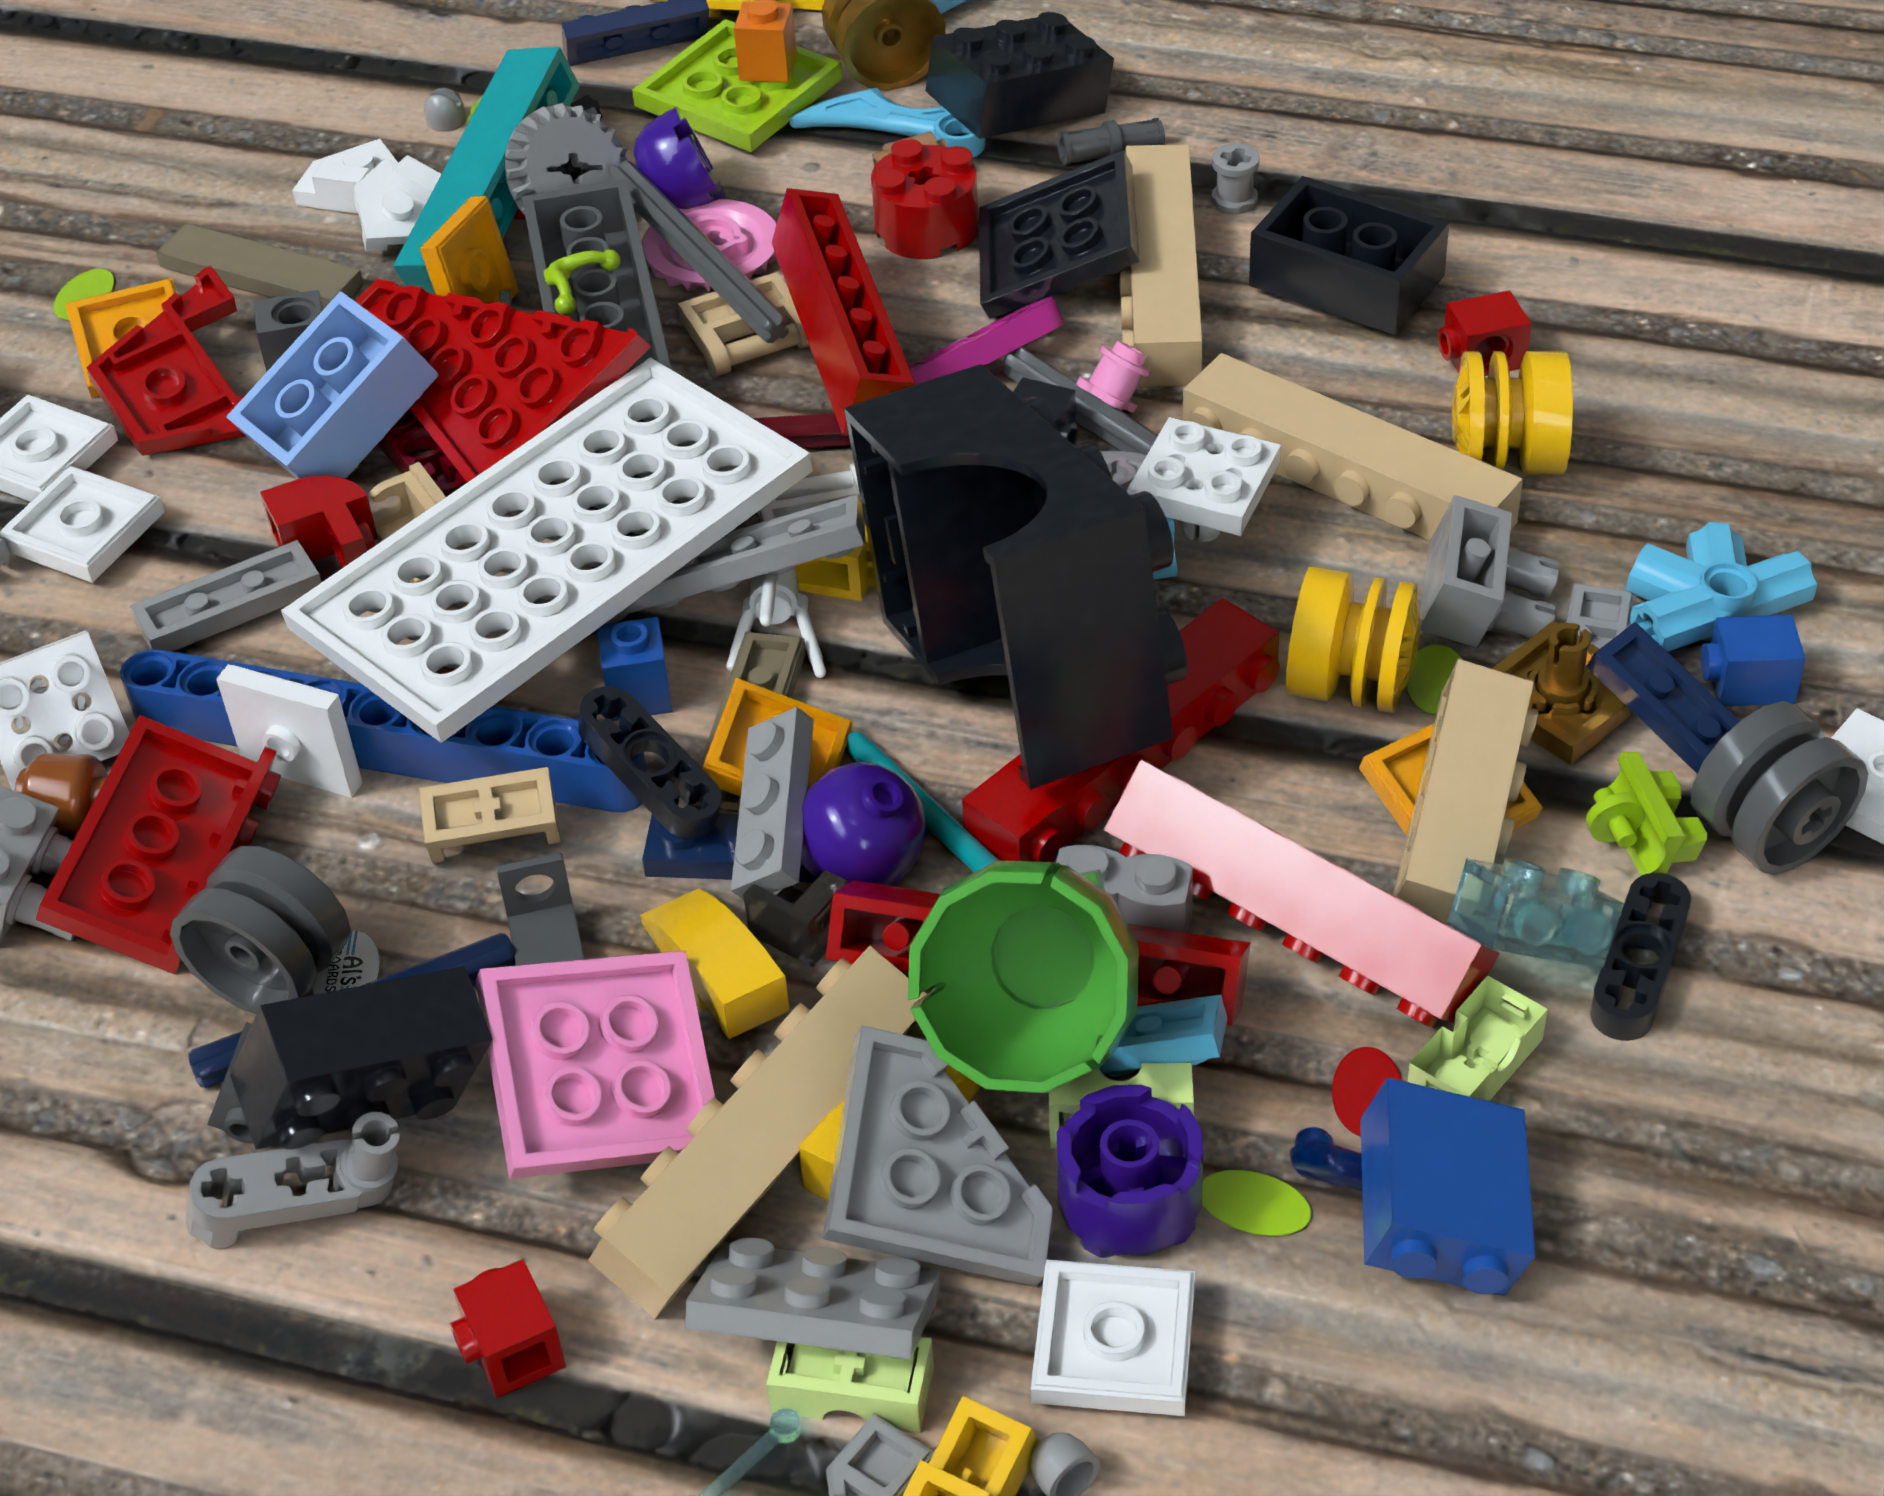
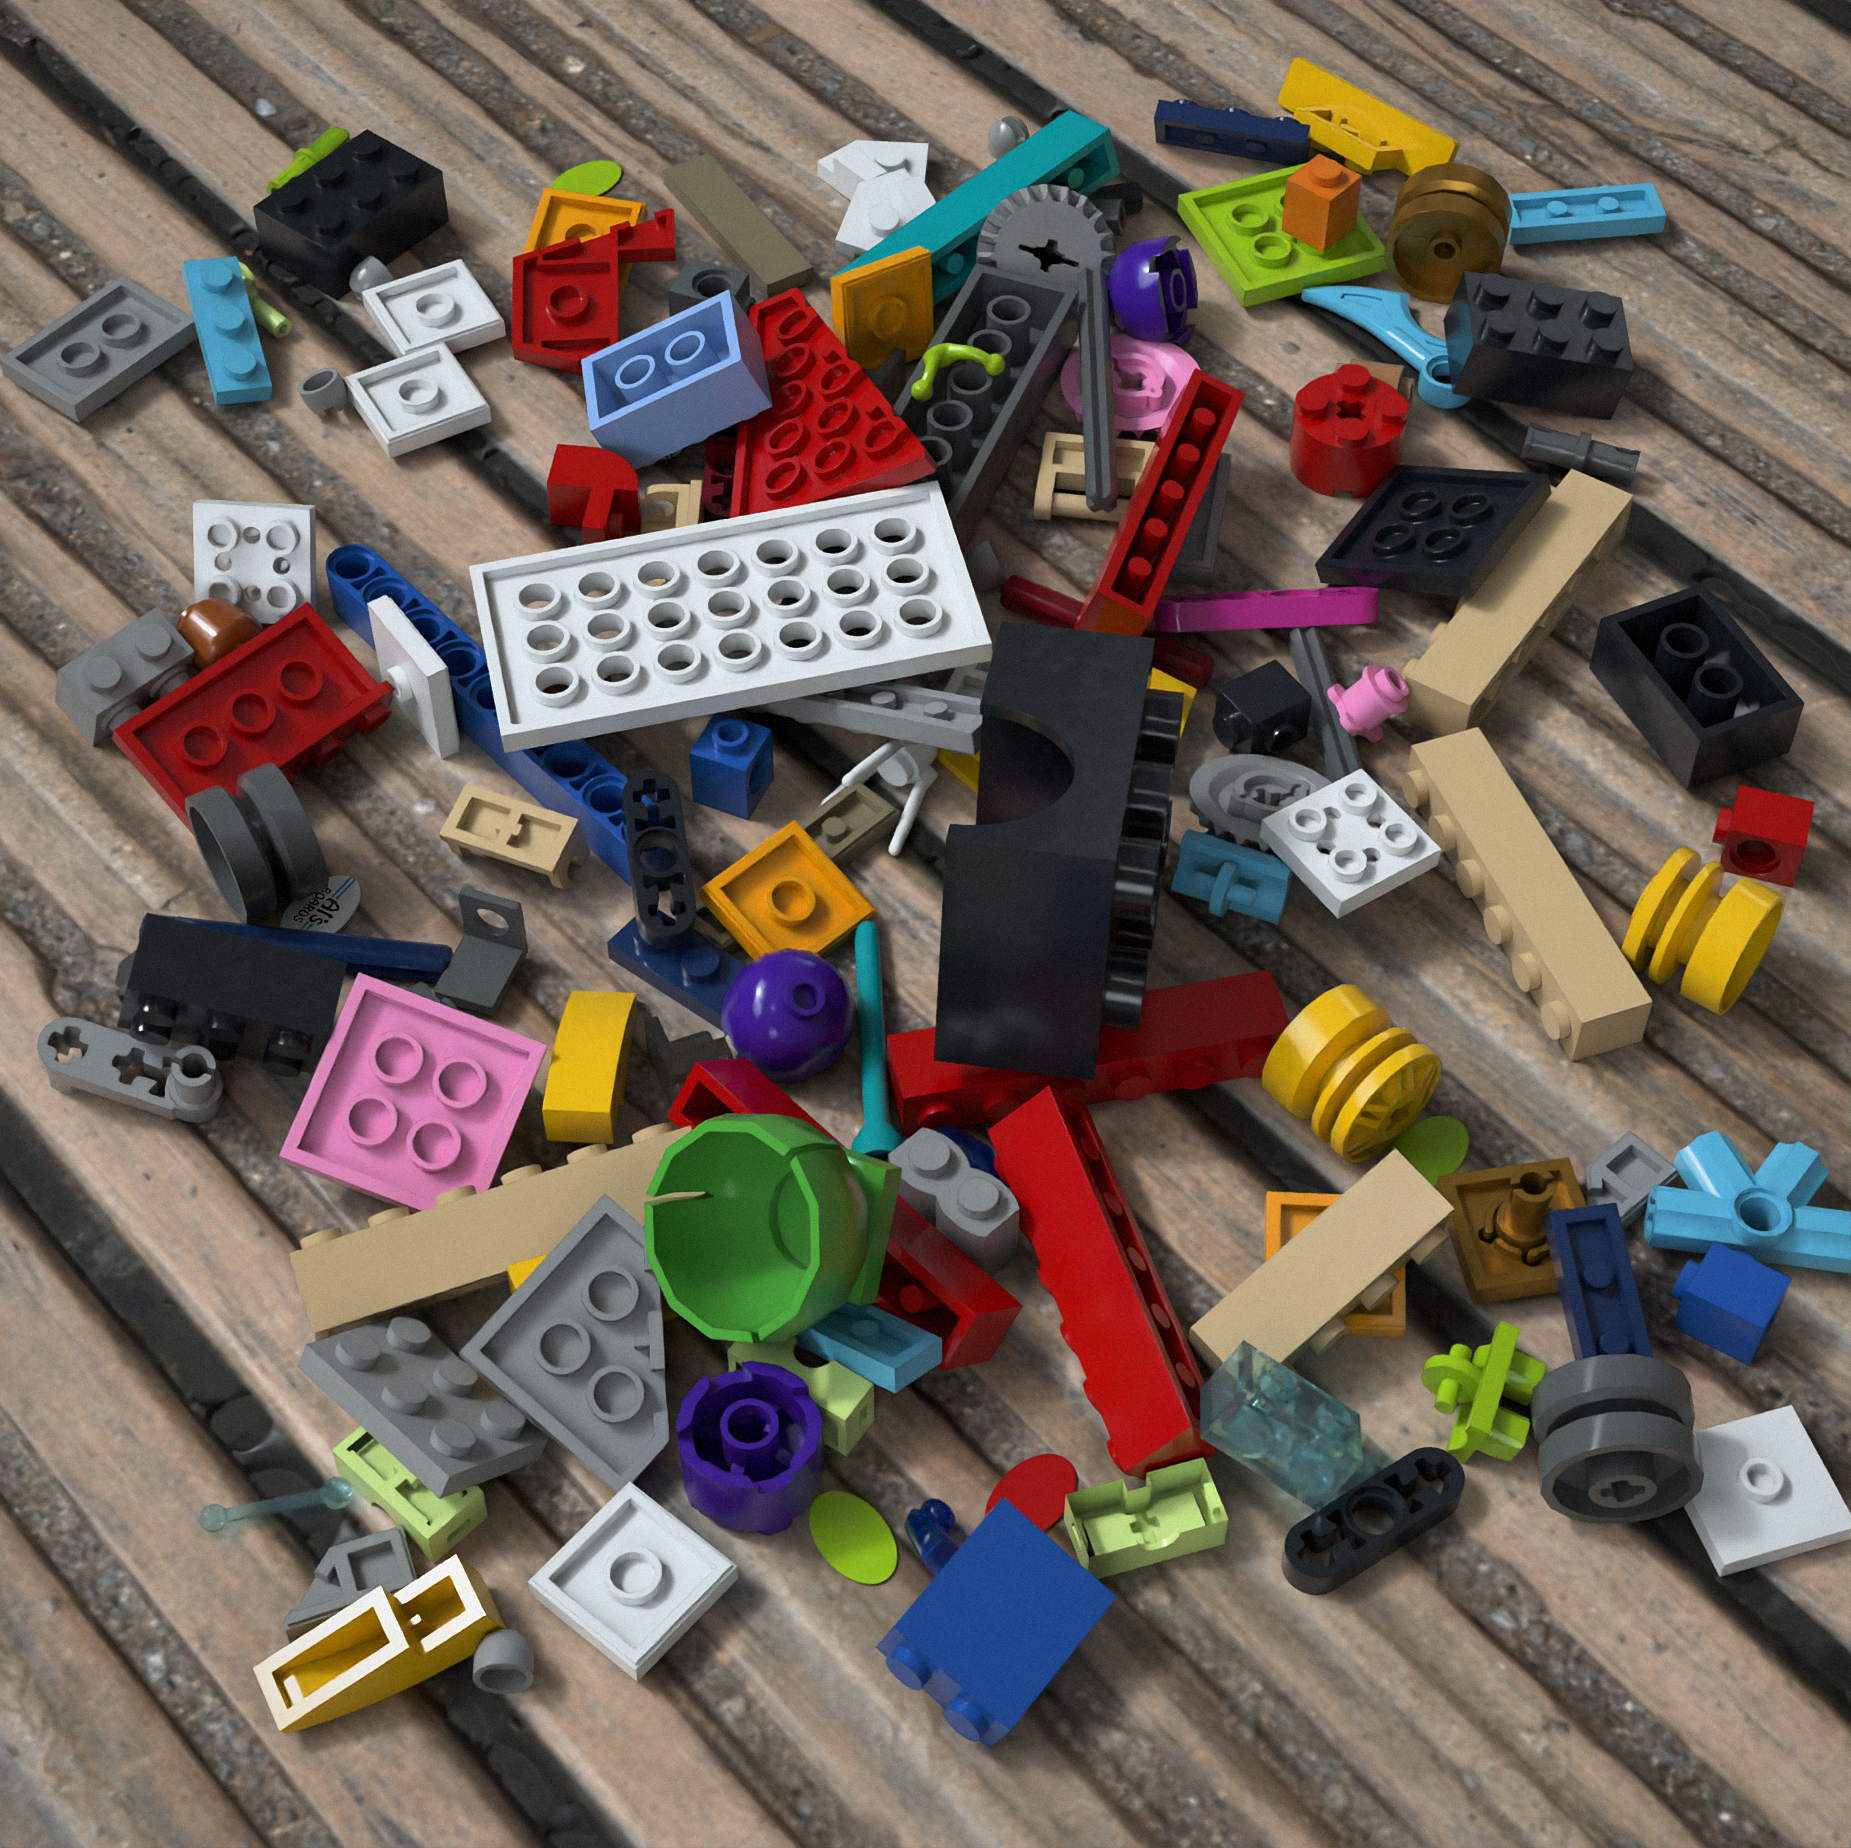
camera: 30 degrees right, 5 degrees up
light grey plate [130,540,322,652] -> none
red brick [449,1259,567,1398] -> none
light grey plate [731,707,814,903] -> none
light grey bush [1211,143,1260,215] -> none
light grey brick [1420,495,1559,648] -> none

